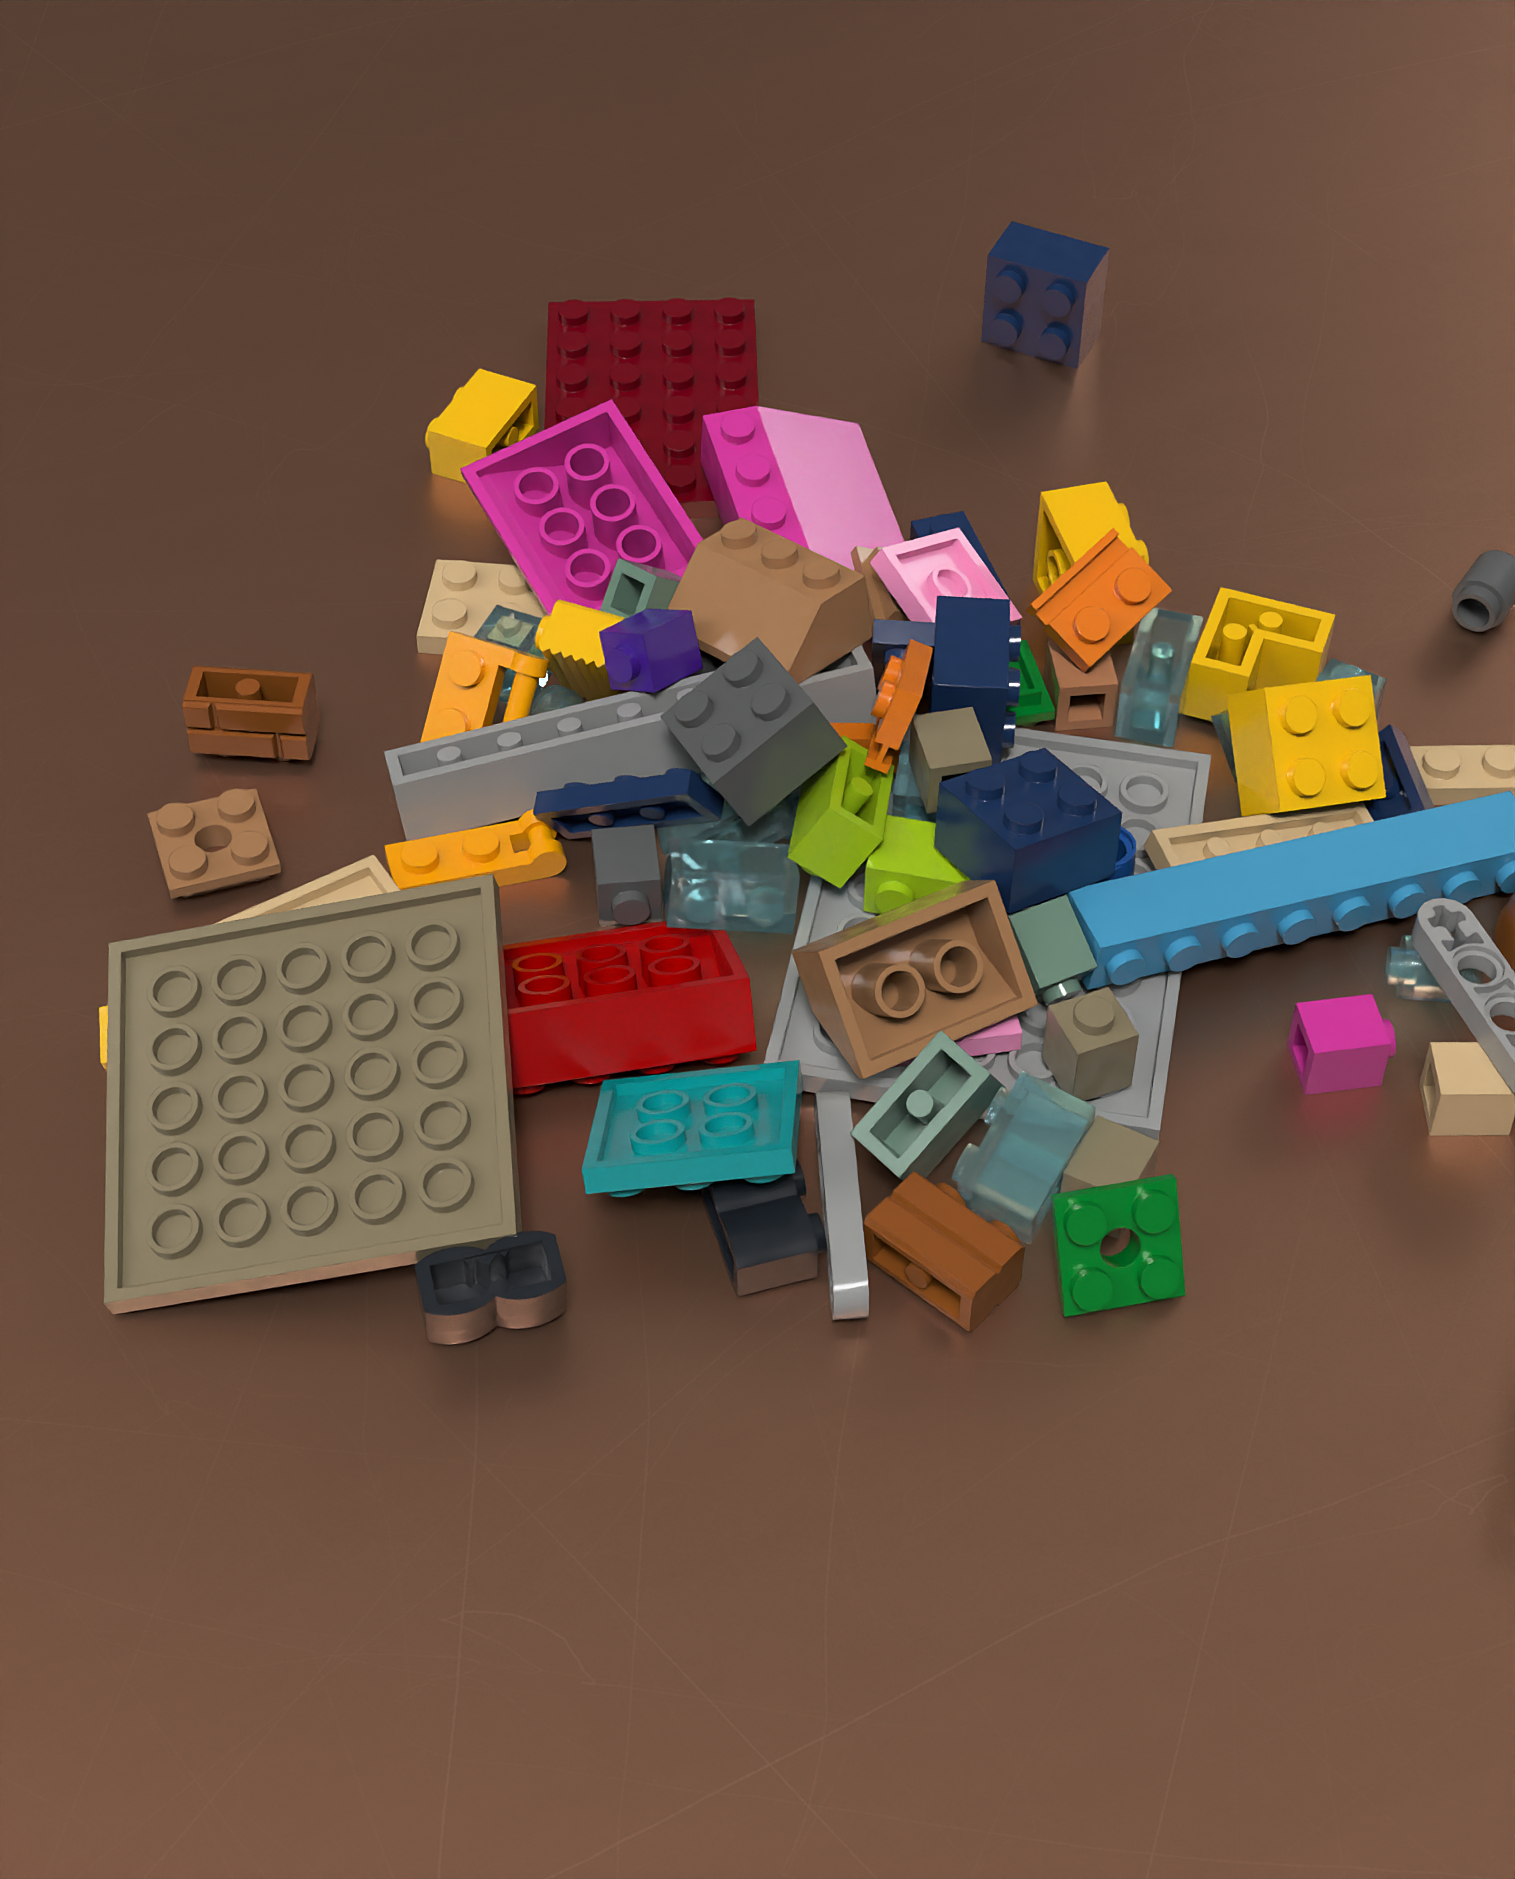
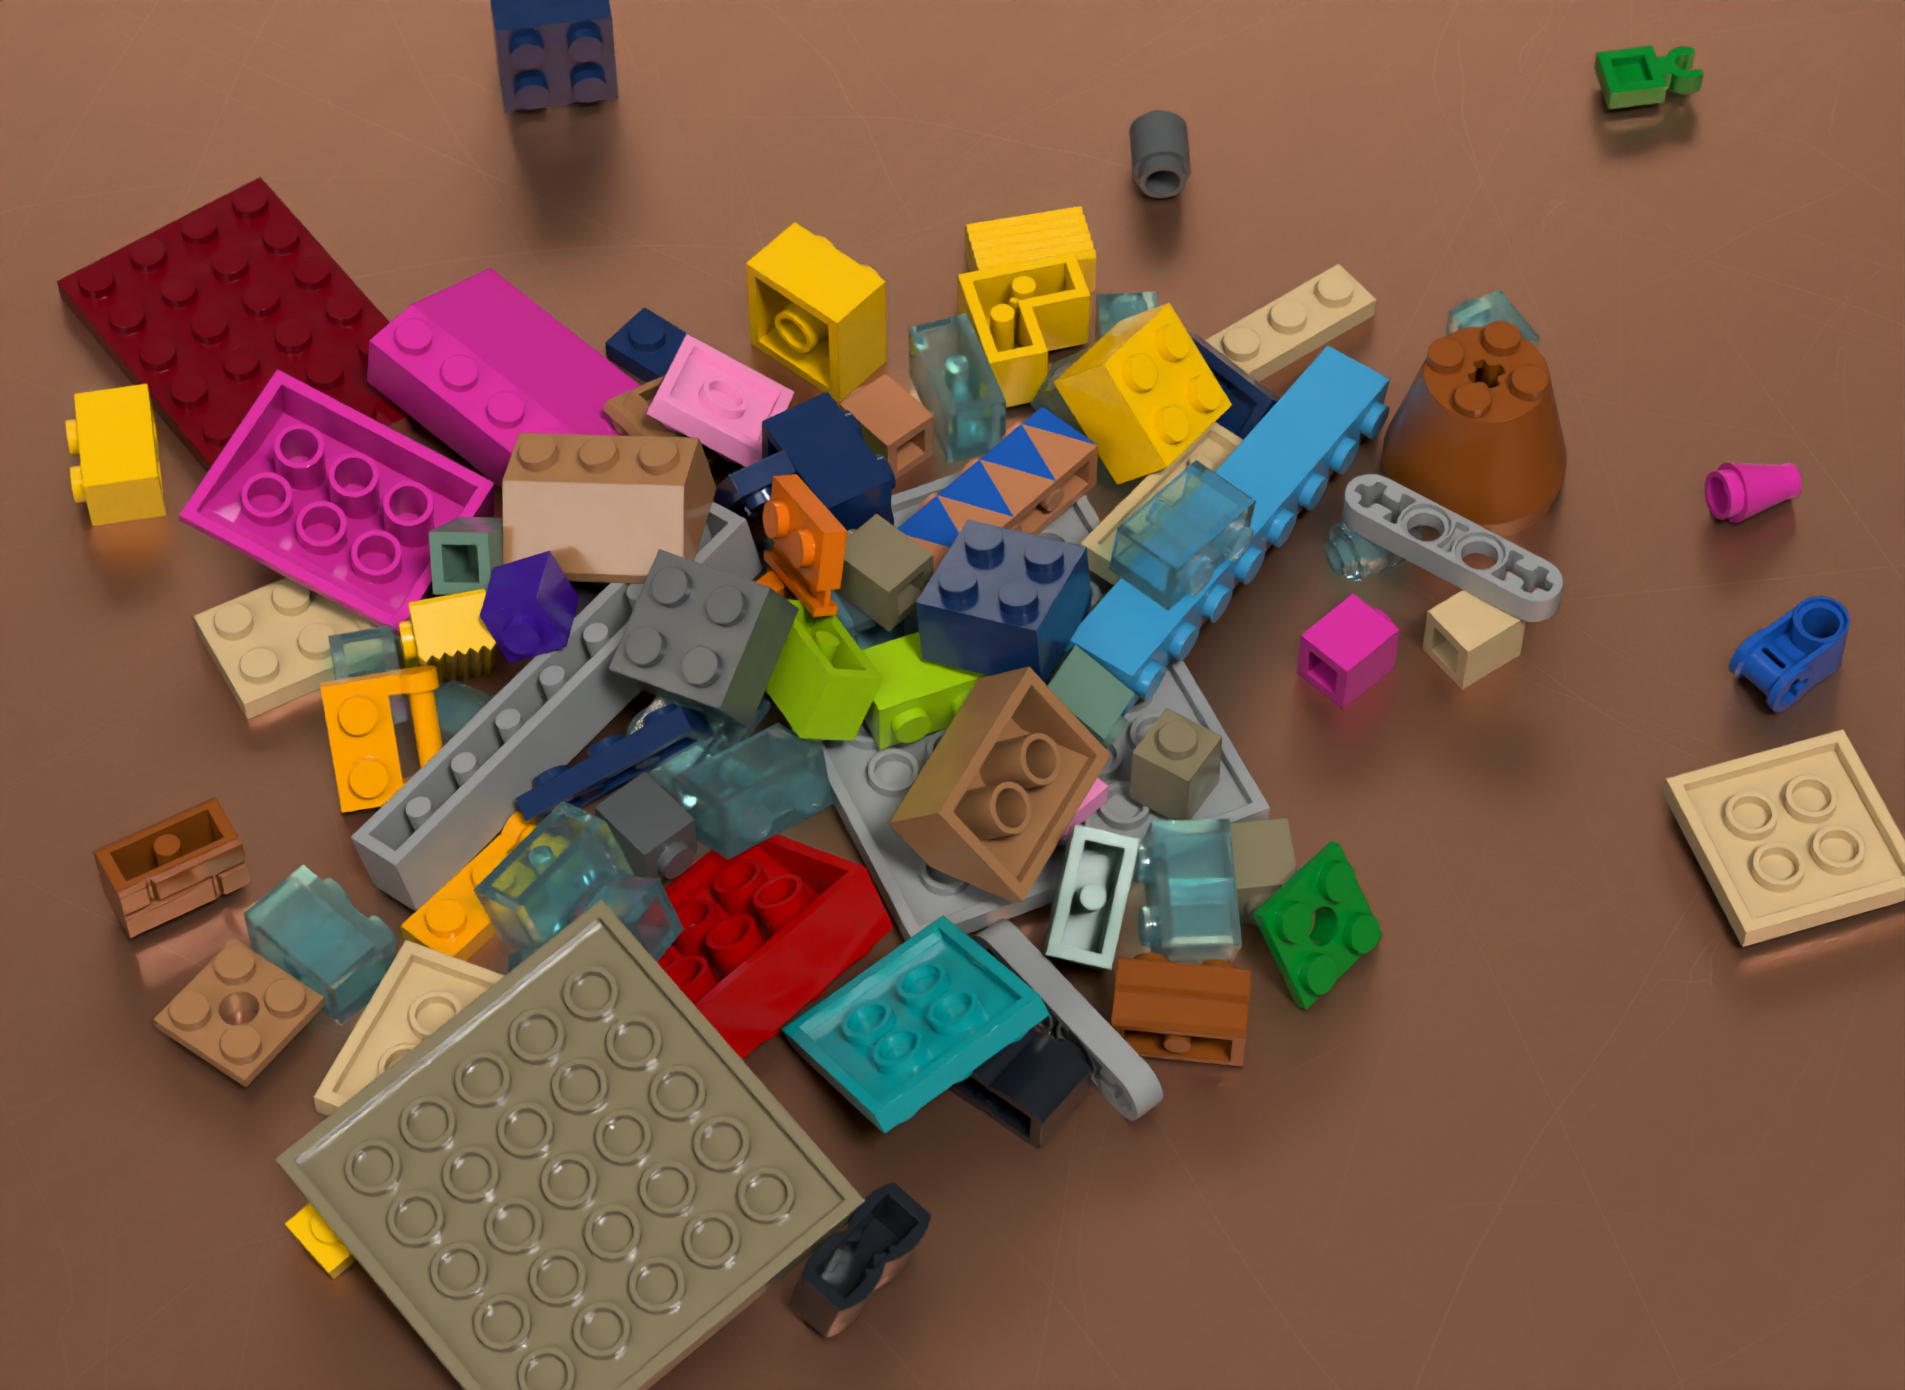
camera: 35 degrees left, 5 degrees up
orange plate [1025,528,1172,673] -> none
none -> clear light blue brick [244,865,398,1026]
none -> clear light blue brick [473,801,634,956]
none -> clear light blue brick [562,873,684,962]
none -> brick [897,406,1098,621]
none -> yellow brick [964,206,1097,293]
none -> clear light blue brick [1109,460,1256,611]

